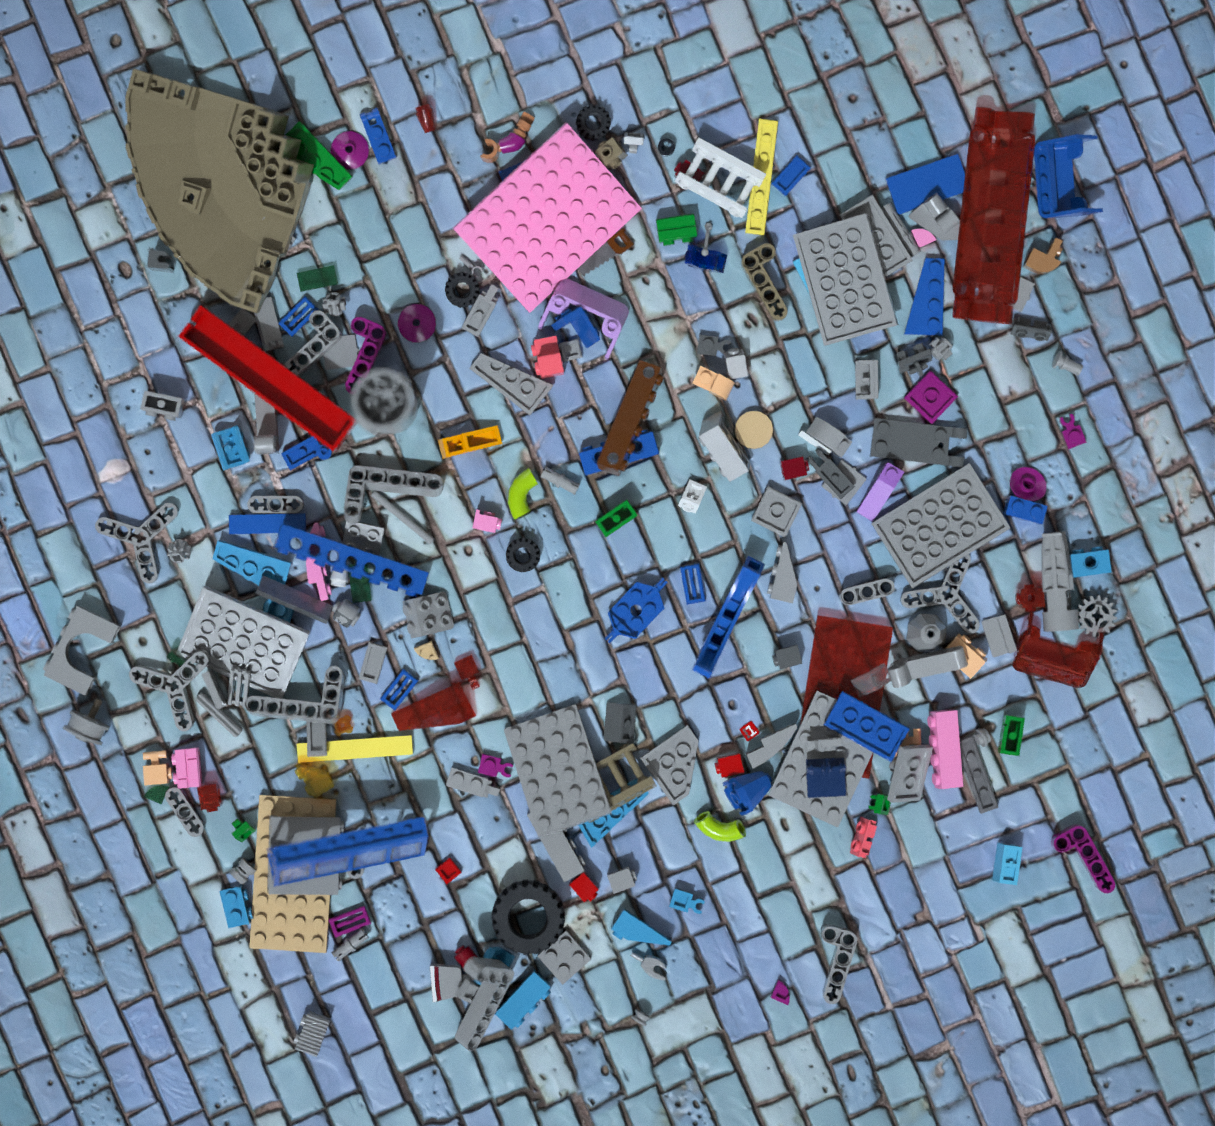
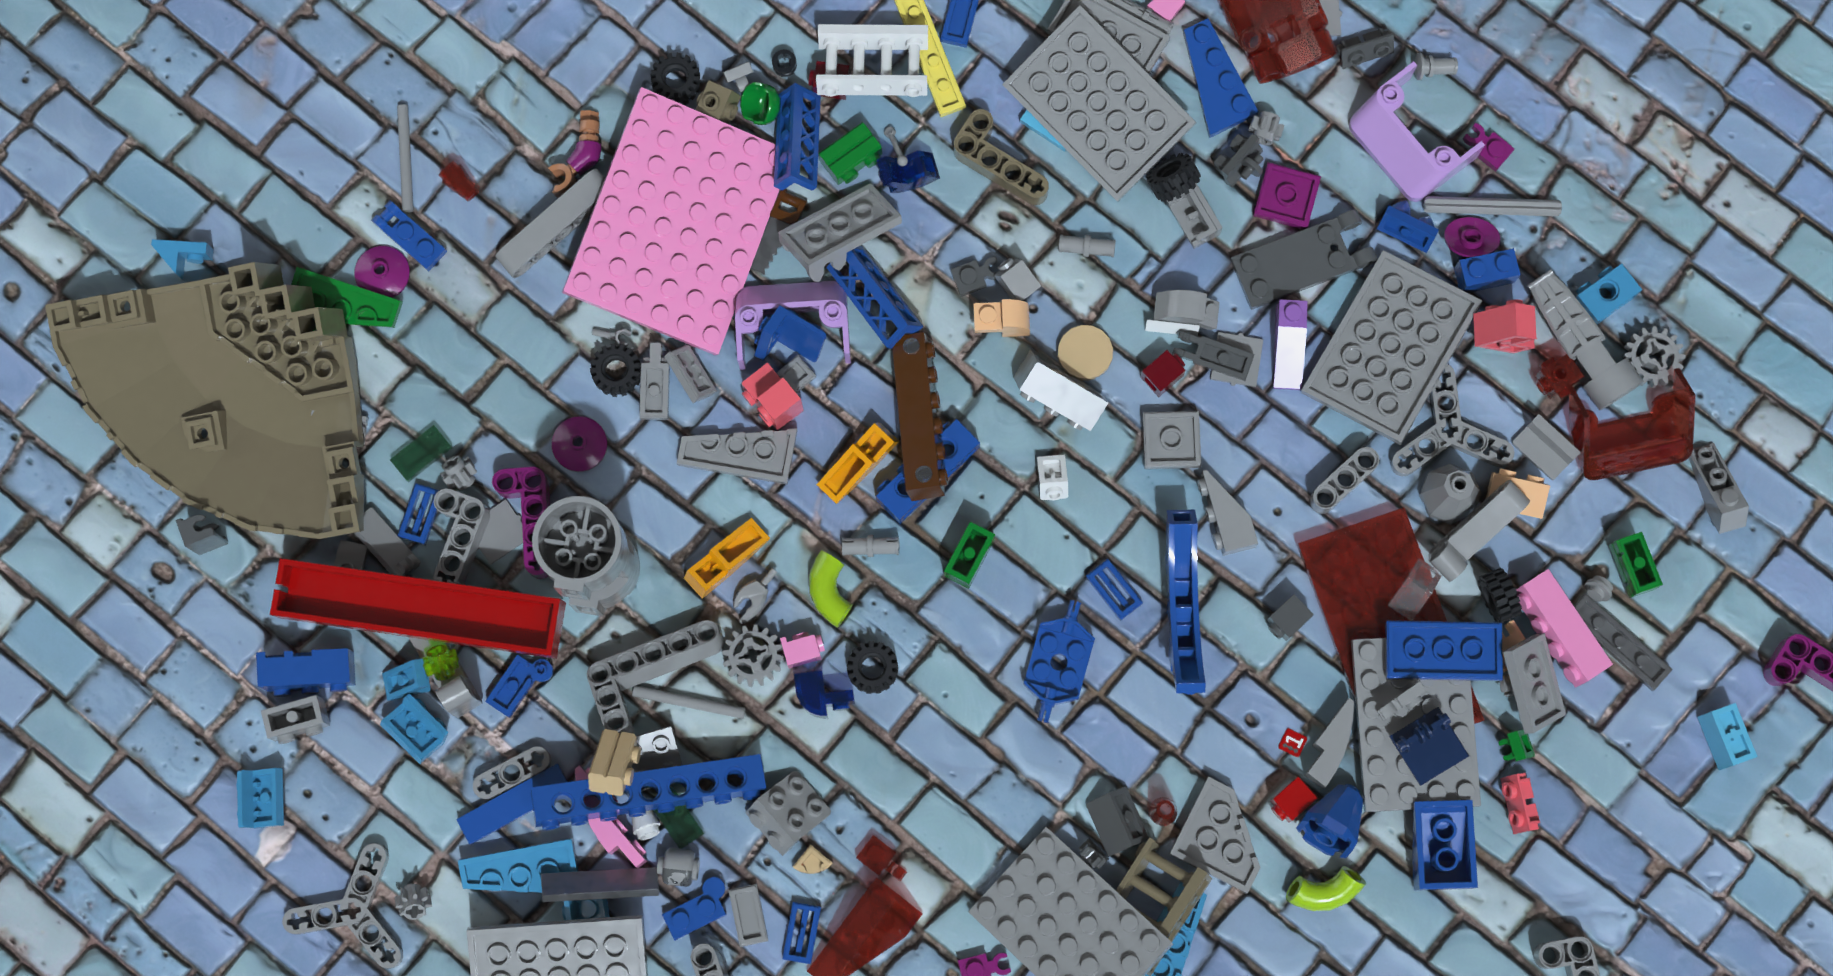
camera: 20 degrees left, 10 degrees down
none -> dark azure slope [151,239,214,279]
none -> dark azure bracket [236,768,284,829]
none -> blue wedge [256,648,356,697]
none -> dark azure slope [382,659,431,701]
none -> light grey bar [397,104,413,213]
none -> clear neon green gear [423,645,459,681]
none -> light grey beam [495,169,605,278]
none -> tan brick [588,729,641,796]
none -> blue hinge [662,877,727,941]
none -> light grey plate [664,344,717,403]
none -> light grey gear [722,625,784,687]
none -> light grey hand [733,568,777,624]
none -> green hair [740,82,780,125]
none -> blue fence [774,83,821,191]
none -> light grey hinge [778,183,902,282]
none -> clear blue brick [794,670,855,719]
none -> light orange slope [816,422,899,504]
none -> blue fence [826,246,923,349]
none -> light grey pin [1059,234,1116,257]
none -> dark grey plate [1079,838,1109,869]
none -> black tyre [1146,153,1201,202]
none -> clear red cone [1149,797,1178,826]
none -> lavender windscreen [1349,61,1485,202]
none -> blue tile [1377,200,1439,253]
none -> blue slope [1412,800,1478,891]
none -> light grey axle [1423,196,1562,216]
none -> coral brick [1473,299,1537,354]
none -> black tyre [1478,568,1522,623]
none -> light grey slope [1687,443,1749,534]

